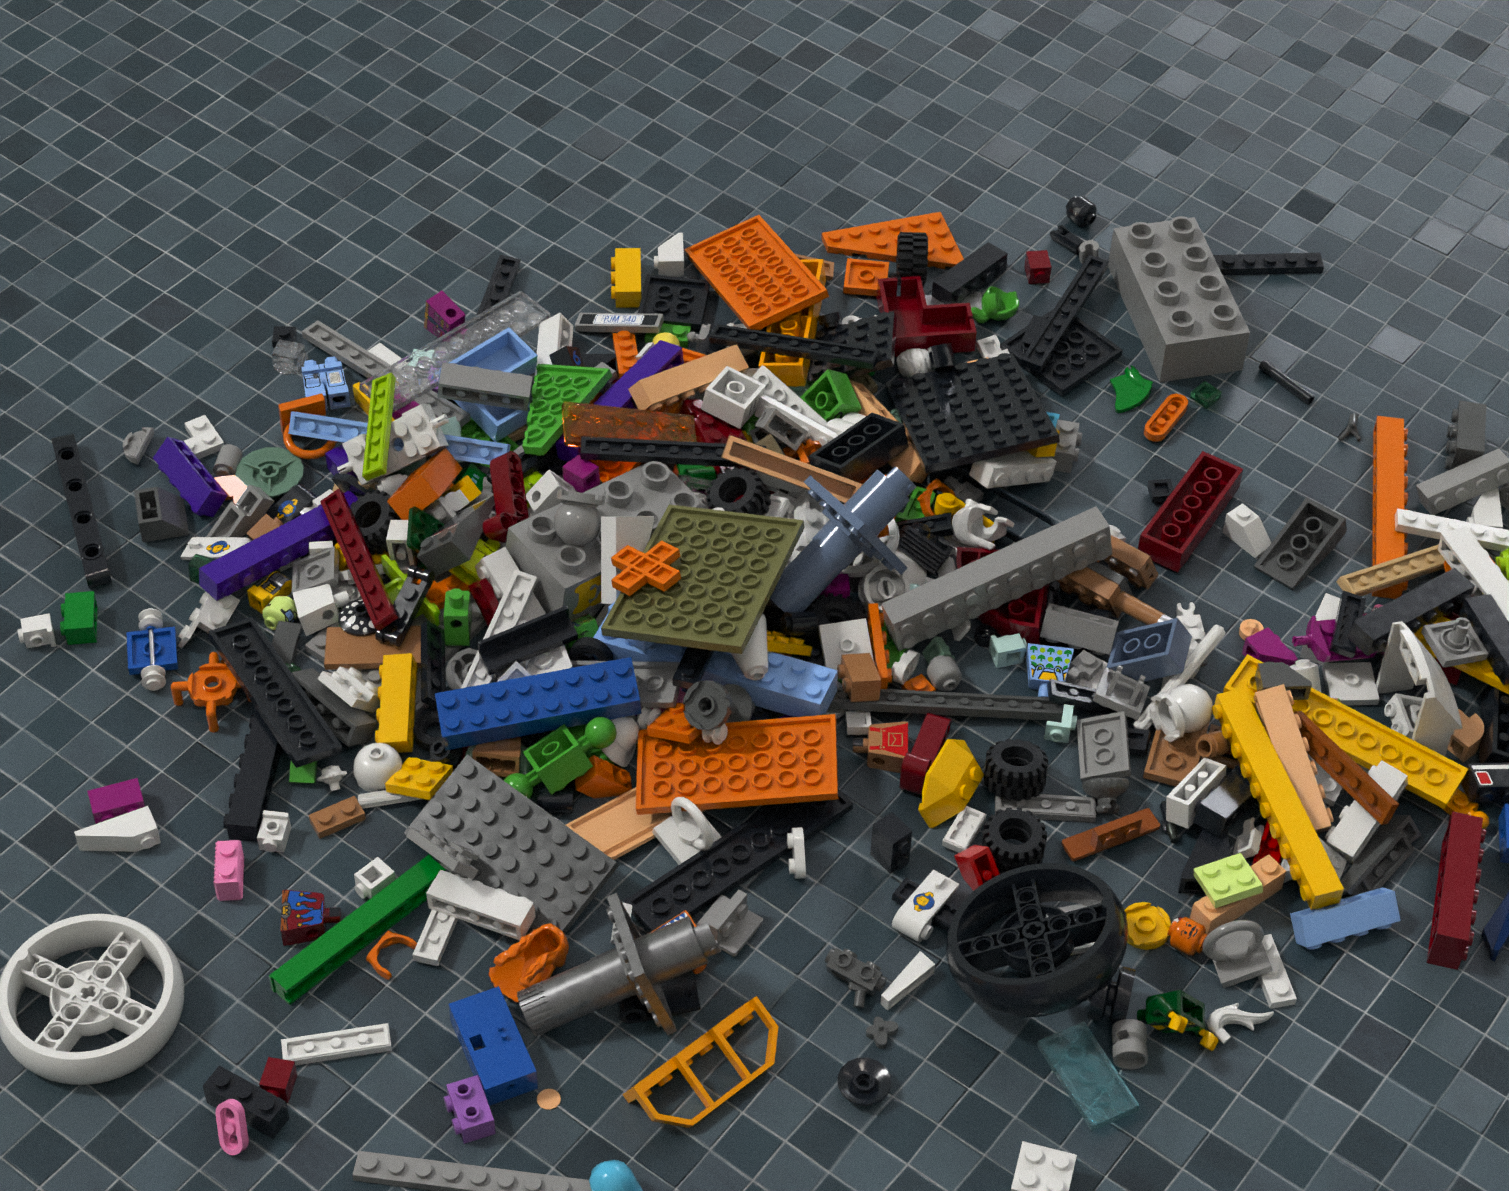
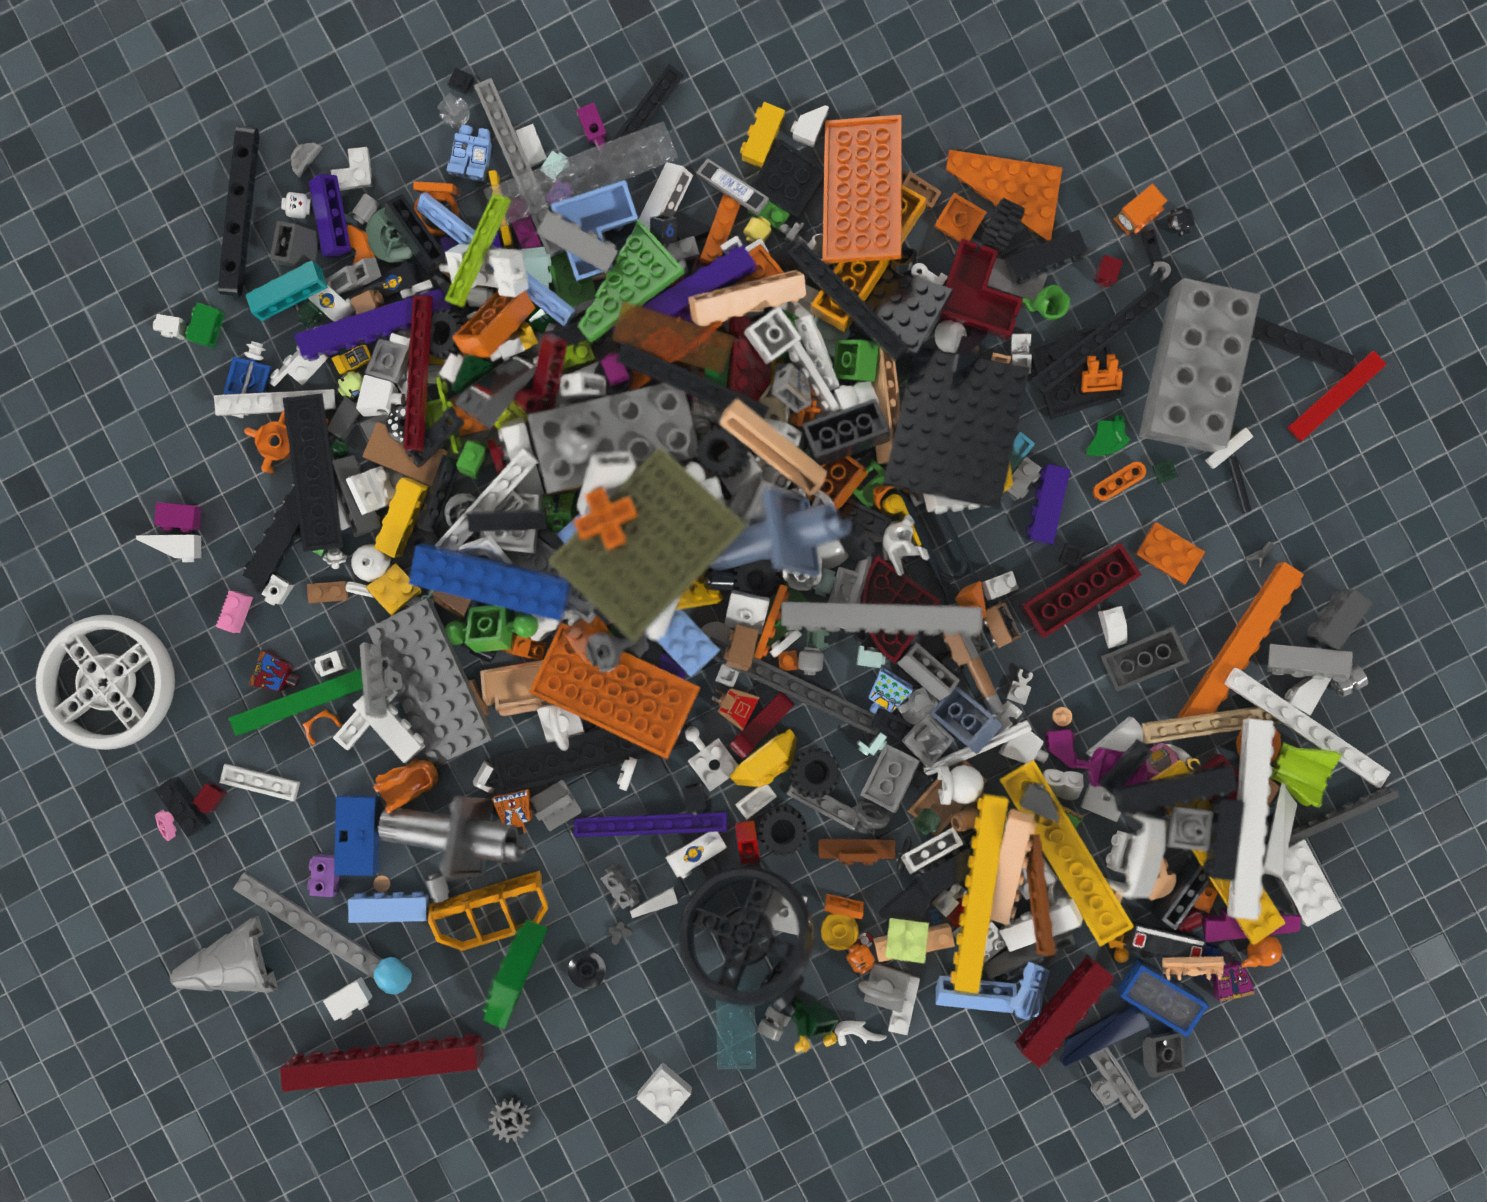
camera: 30 degrees right, 40 degrees up
none -> white plate [214,389,336,416]
none -> teal brick [246,261,328,321]
none -> white head [282,192,310,219]
none -> light blue brick [348,891,430,923]
none -> black brick [384,194,447,275]
none -> light grey brick [426,872,450,903]
none -> green piece [483,919,548,1030]
none -> dark purple tile [574,812,728,837]
none -> white plate [685,726,739,792]
none -> orange plate [824,894,864,919]
none -> clear green plate [914,808,942,836]
none -> white torso [998,722,1049,764]
none -> light blue plate [1010,962,1050,1020]
none -> dark purple brick [1026,464,1071,545]
none -> orange plate [1081,354,1123,392]
none -> orange brick [1114,183,1167,236]
none -> orange plate [1135,522,1205,585]
none -> white piece [1205,427,1254,469]
none -> red tile [1287,350,1387,442]

